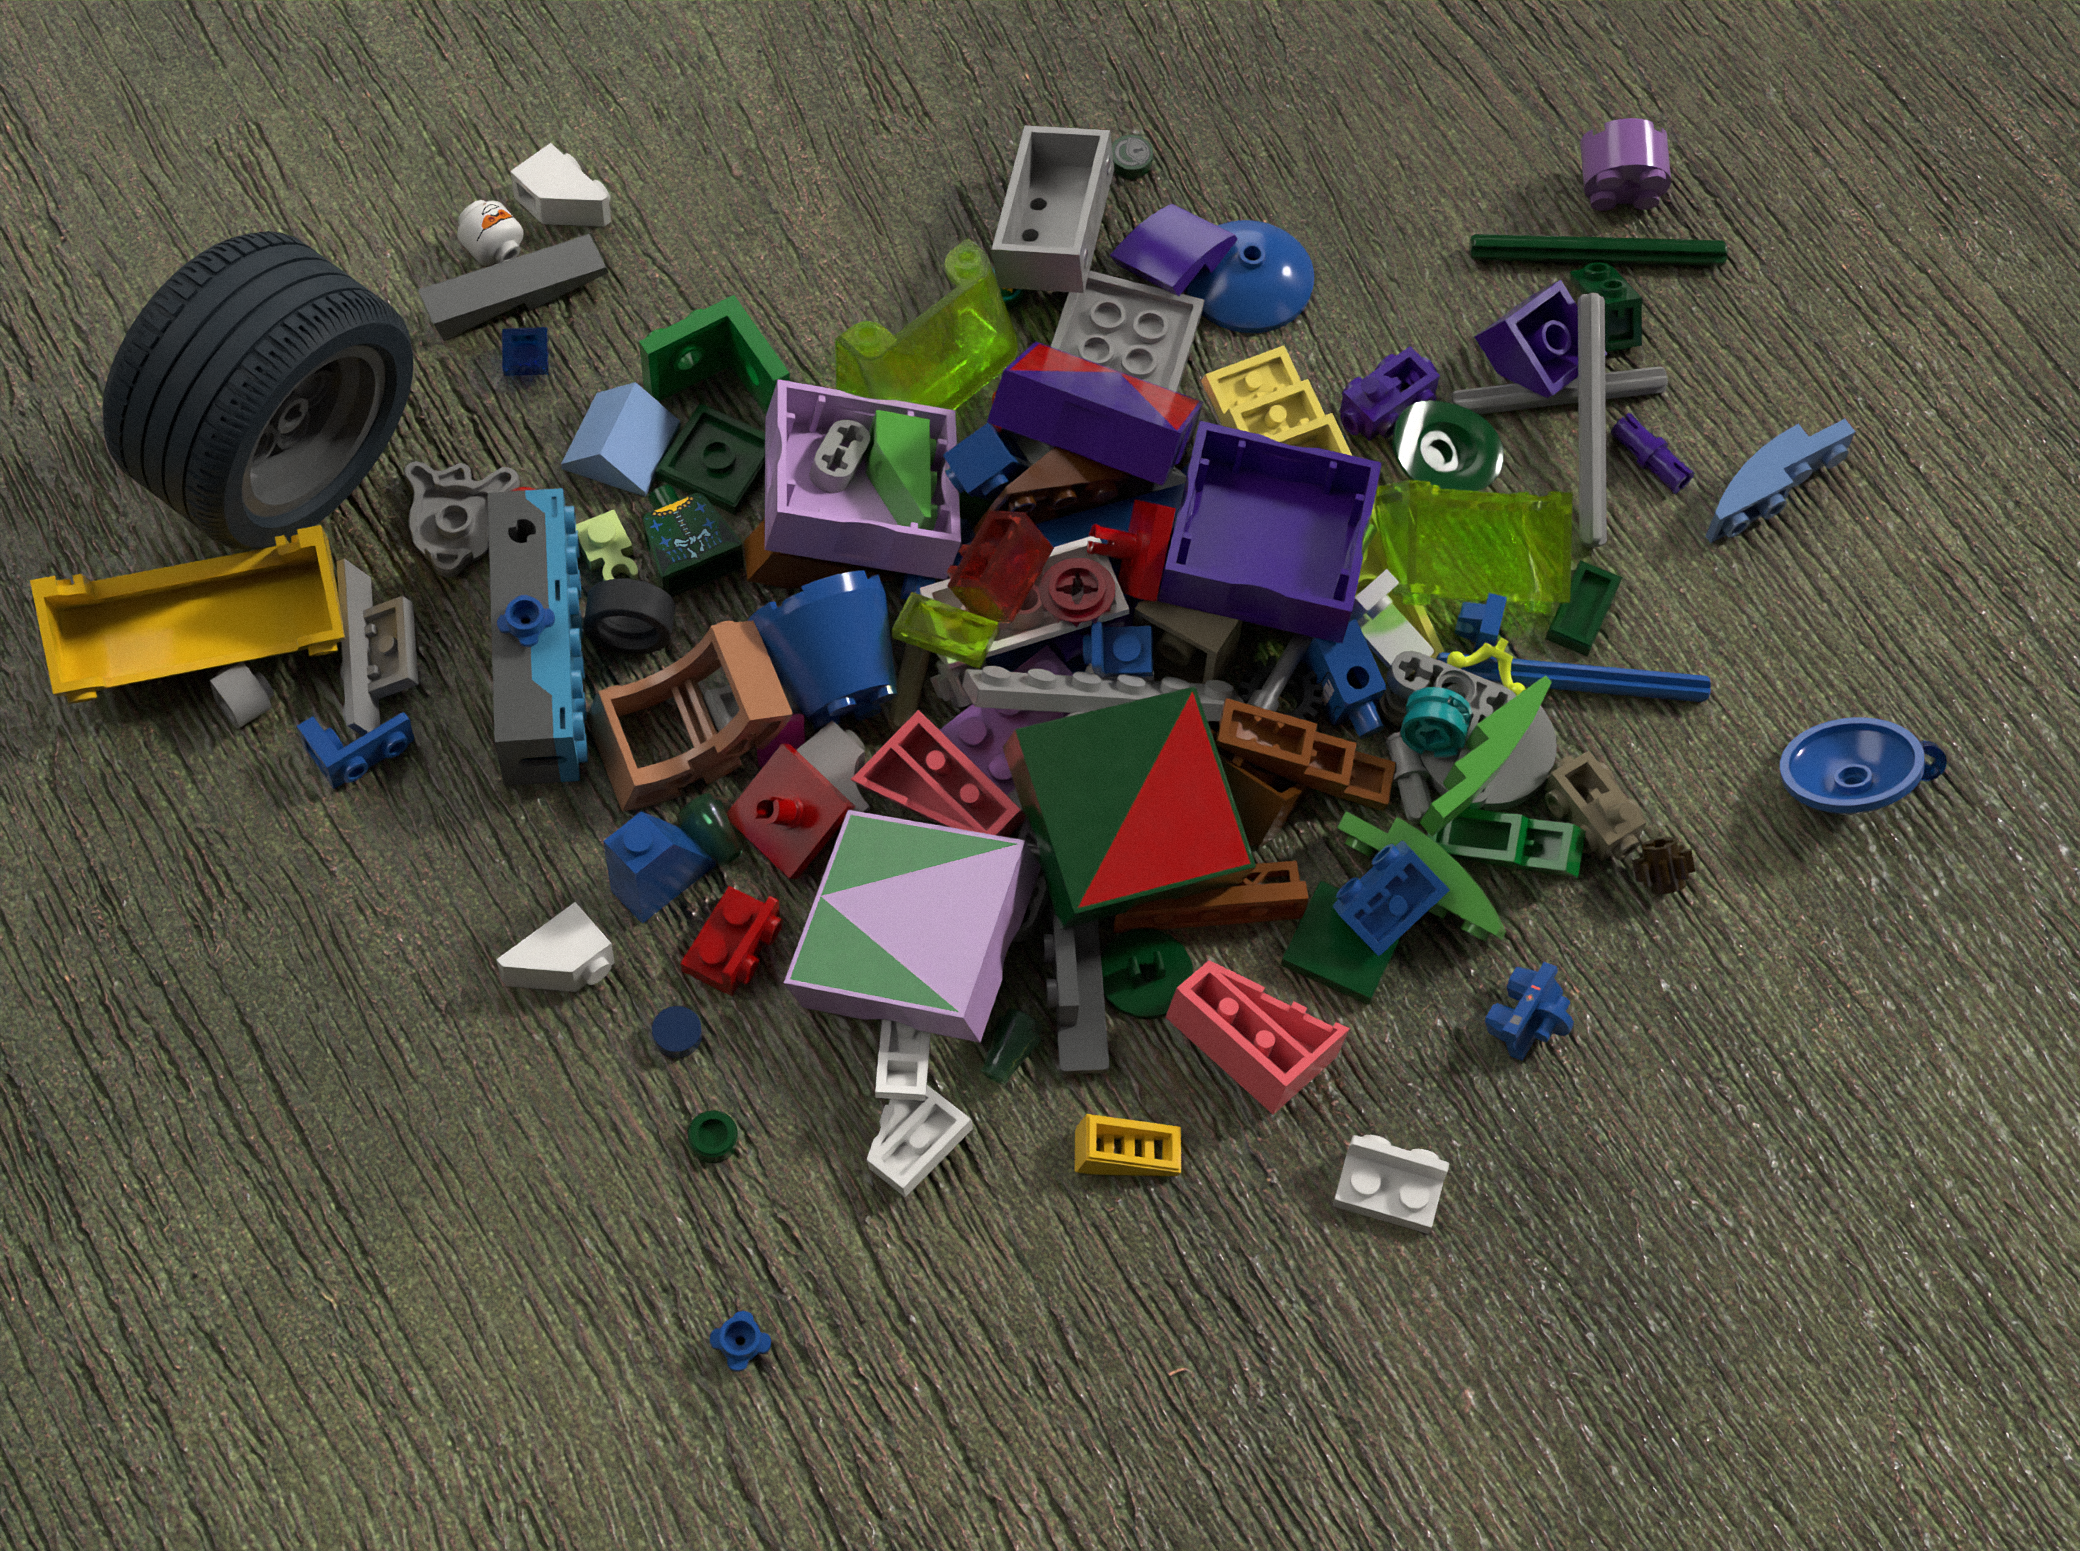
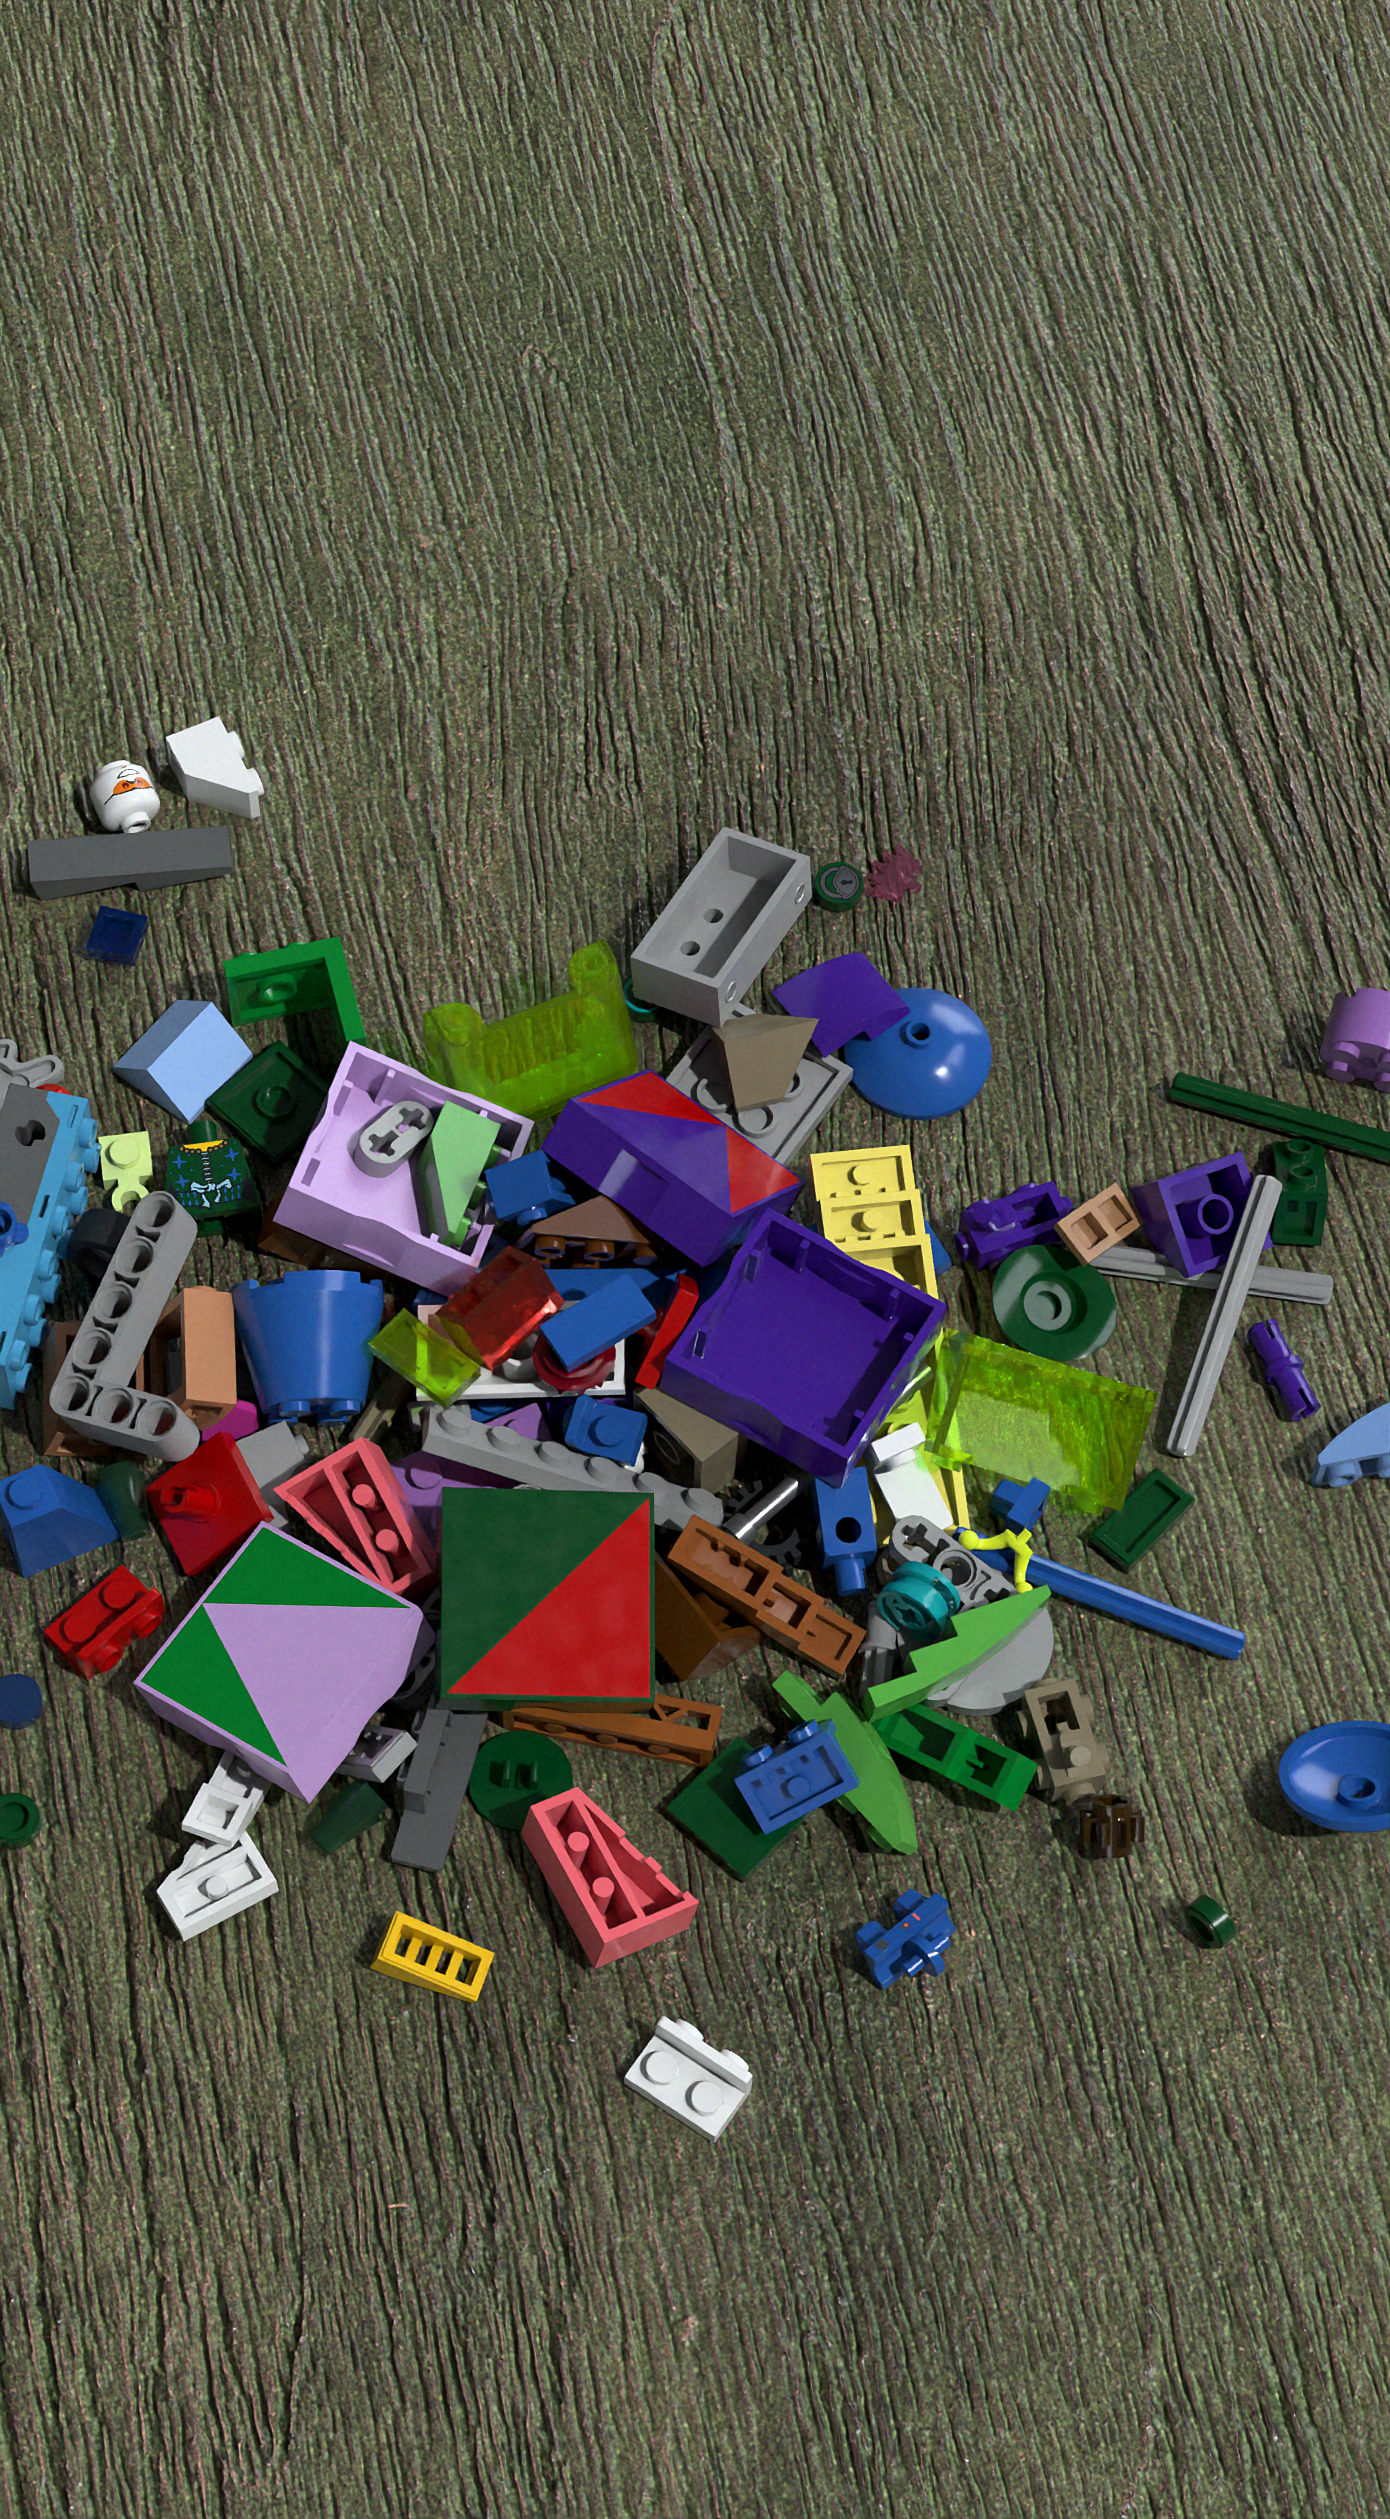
camera: 20 degrees right, 0 degrees up
none -> light grey beam [49,1191,200,1462]
none -> light grey plate [335,1723,418,1783]
none -> blue tile [539,1272,657,1373]
none -> dark tan slope [708,1013,819,1113]
none -> clear pink piece [866,844,922,903]
none -> medium nougat slope [1053,1182,1146,1267]
none -> dark green tile [1185,1894,1236,1949]

